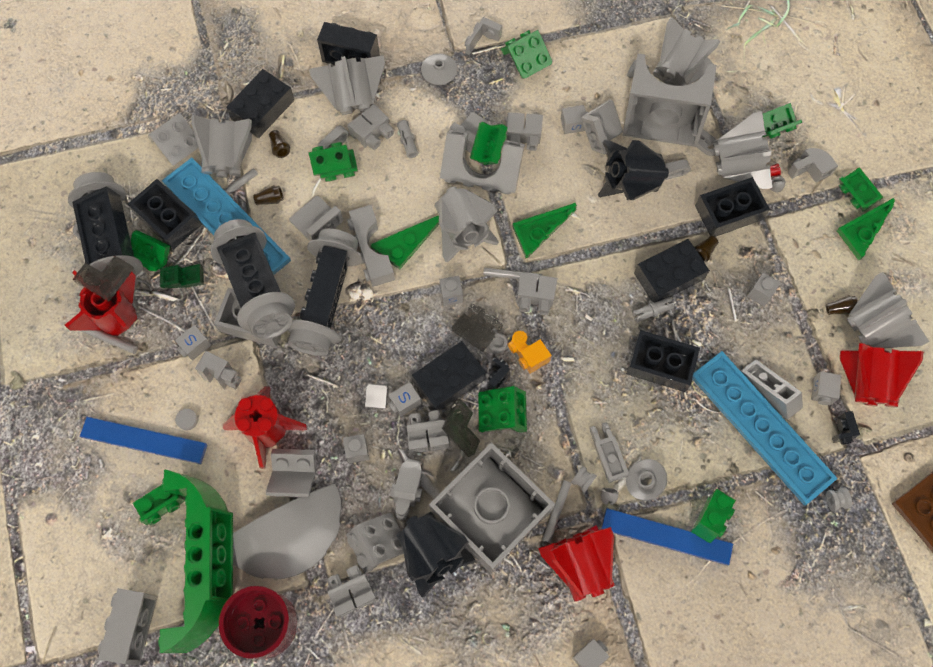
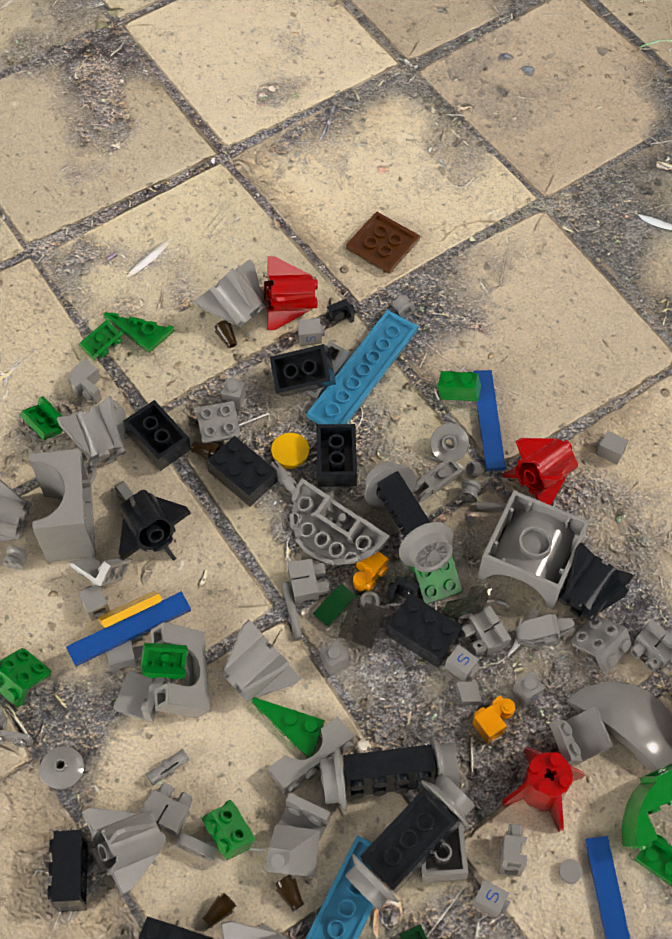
camera: 110 degrees left, 10 degrees down
green wing [512,203,577,259] -> none
none -> blue tile [66,591,191,667]
none -> yellow tile [97,590,162,628]
none -> light grey bracket [196,401,241,444]
none -> light grey slope [266,824,320,877]
none -> black brick [270,344,336,397]
none -> yellow tile [271,433,310,469]
none -> light grey brick [289,478,391,565]
none -> dark green slope [313,584,358,628]
none -> light grey brick [364,462,453,572]
none -> light orange brick [472,696,515,744]

